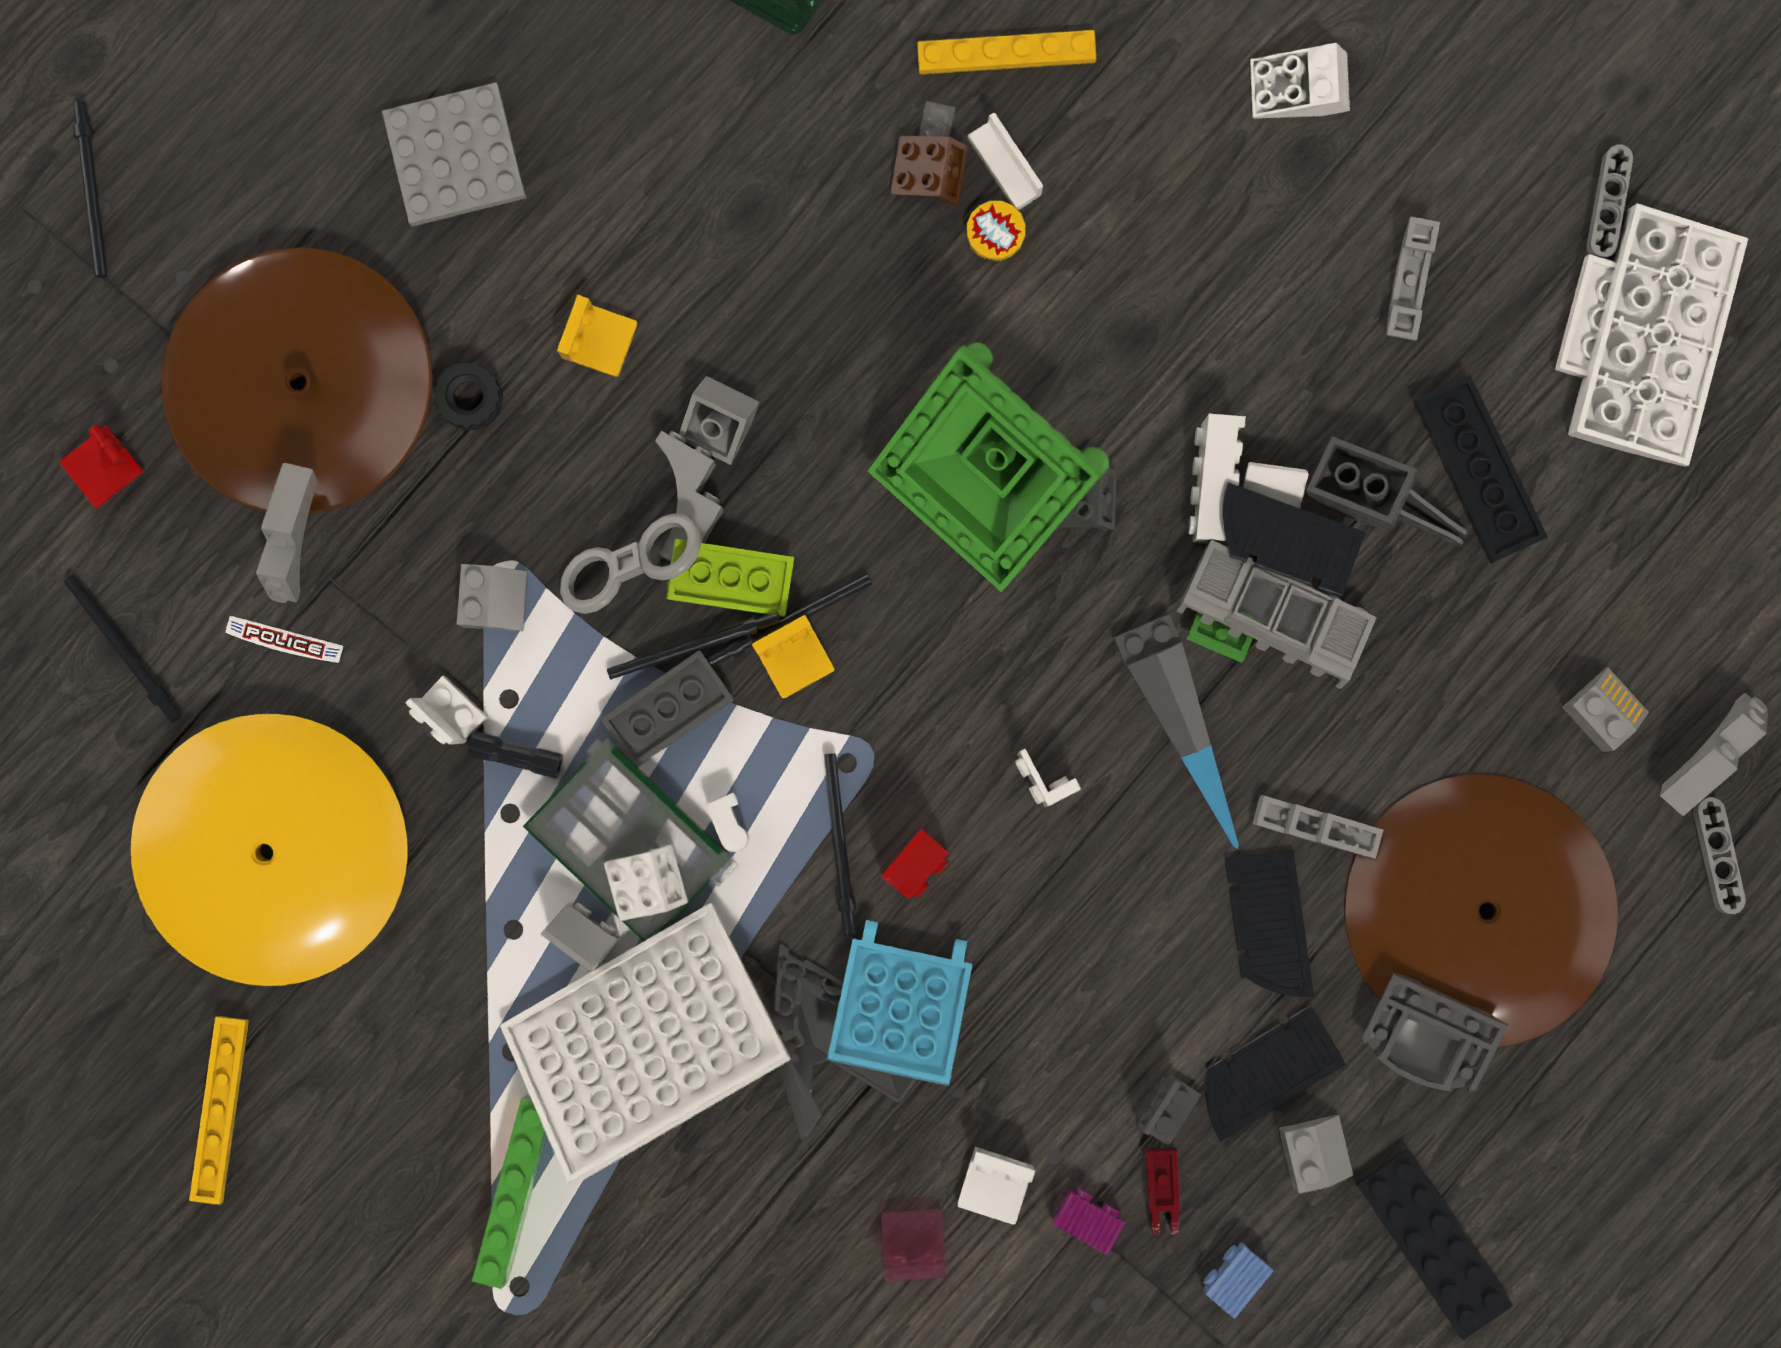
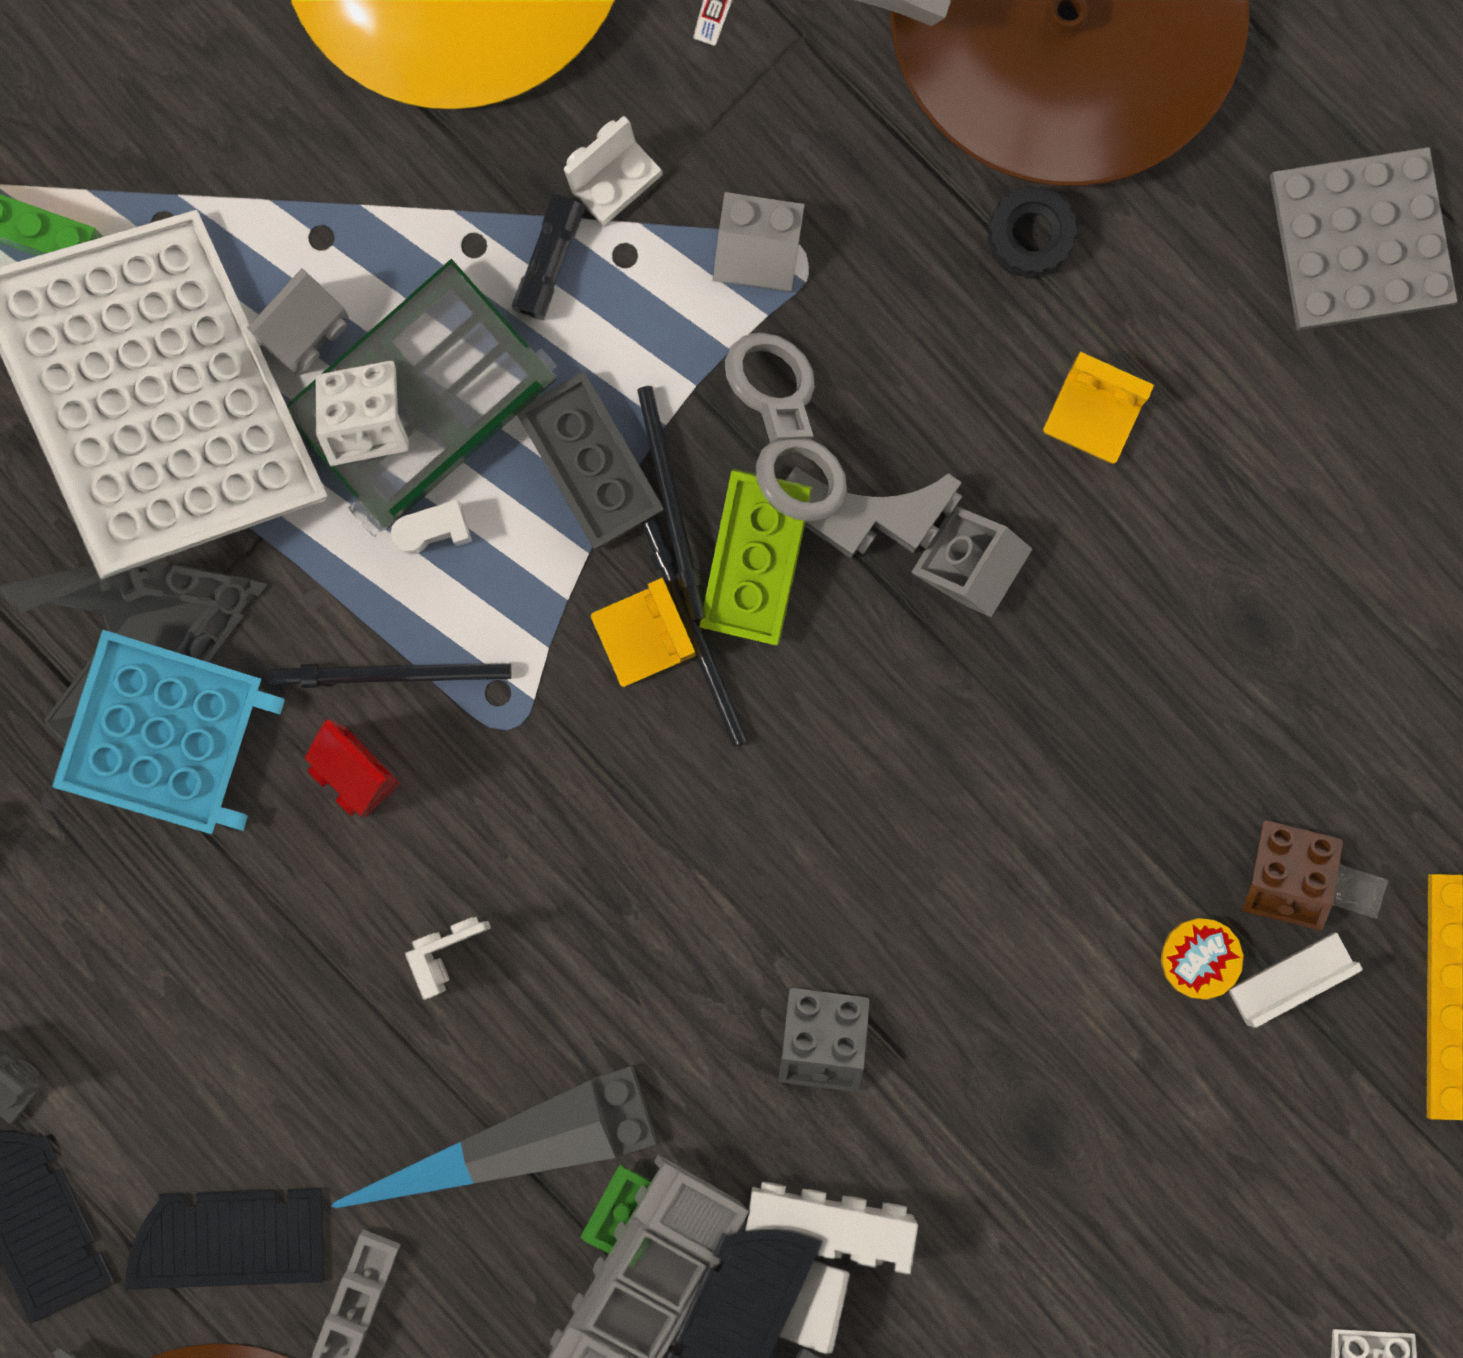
camera: 90 degrees right, 0 degrees up
bright green piece [868,342,1109,592] -> none

